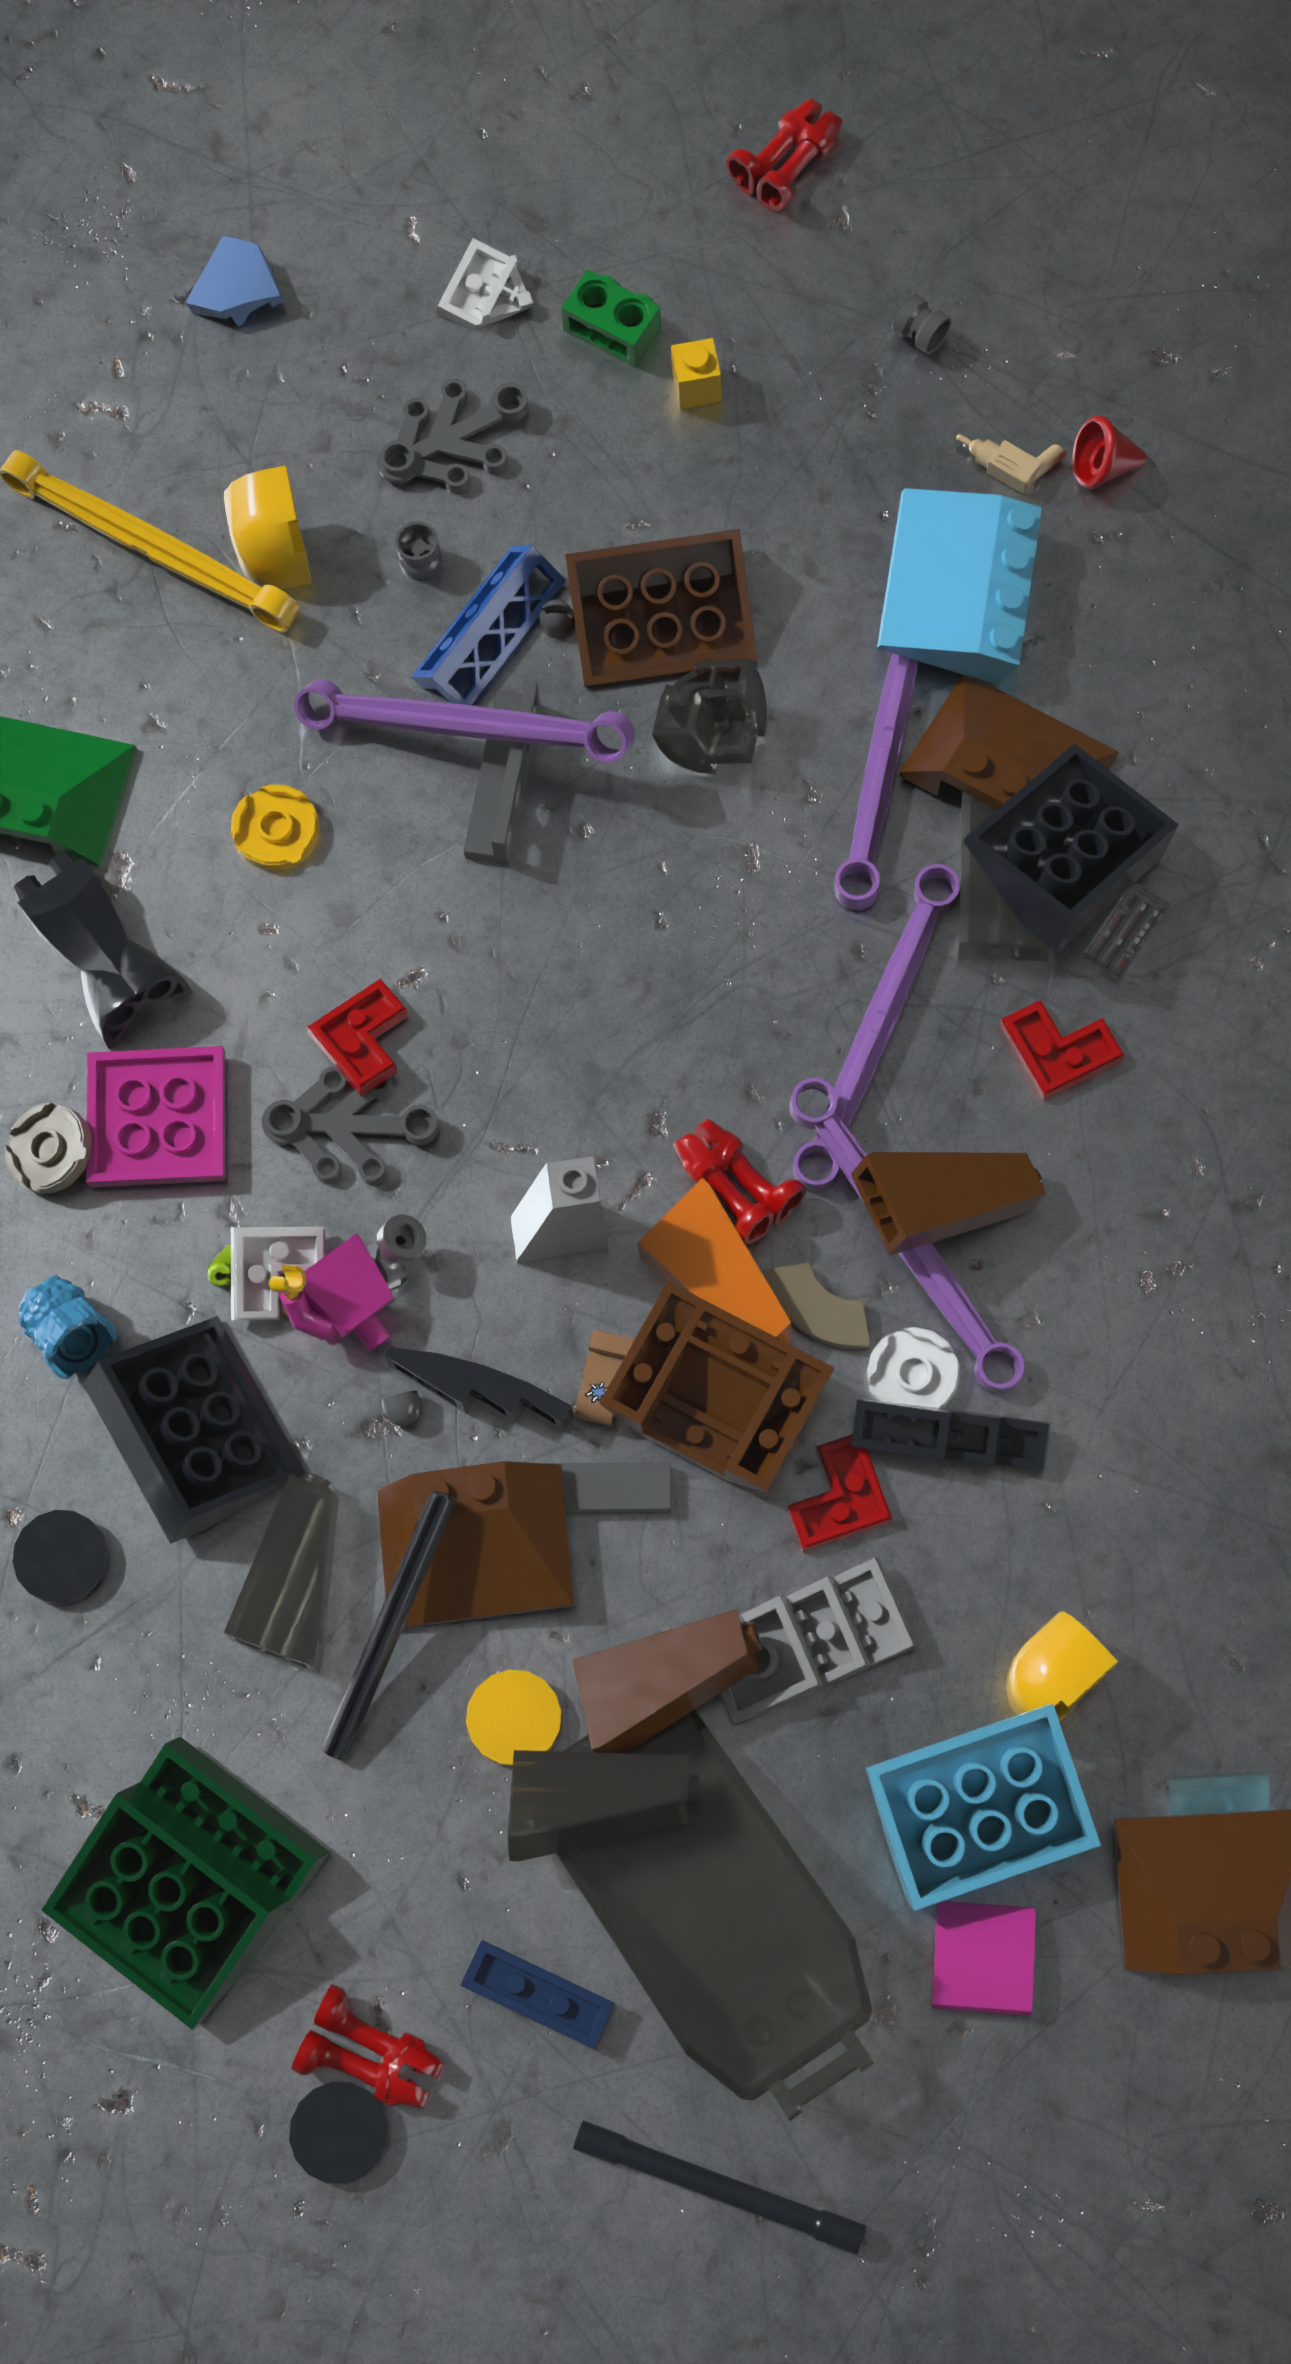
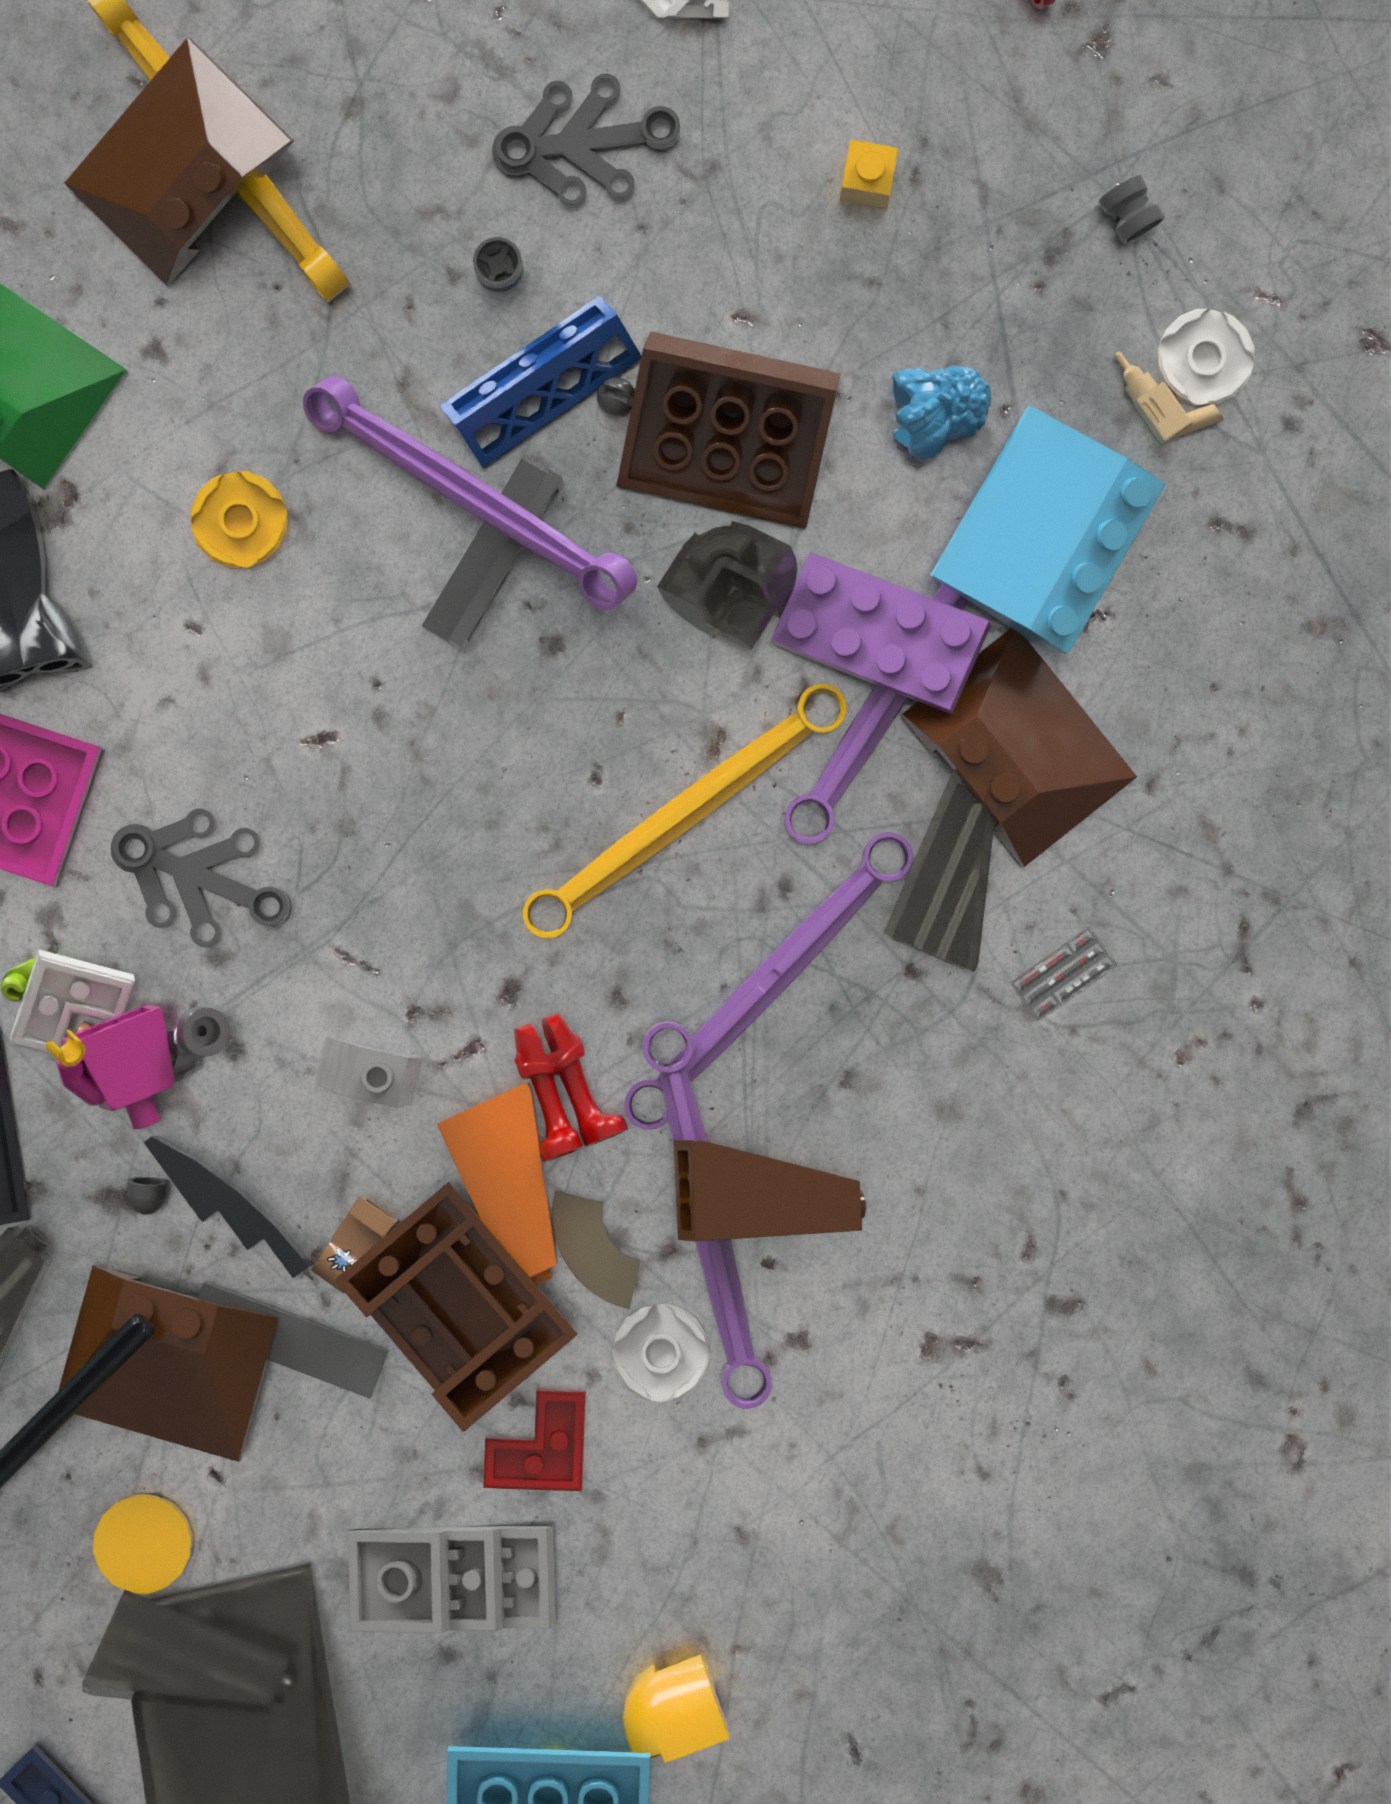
camera: 15 degrees right, 15 degrees up
yellow brick [224,465,312,588] -> none
red tile [307,978,408,1097] -> none
green brick [561,269,661,368] -> none
reddish brown slope [572,1609,762,1763] -> none
black slope [851,1399,1051,1471] -> none
black slope [964,743,1179,953] -> none
red tile [1000,1000,1125,1101] -> none
red hat [1072,415,1147,489] -> none
none -> reddish brown slope [64,37,294,285]
none -> yellow piece [523,683,847,939]
none -> medium lavender plate [771,552,991,715]
none -> dark azure hair [892,365,991,459]
none -> white tile [1157,309,1255,407]

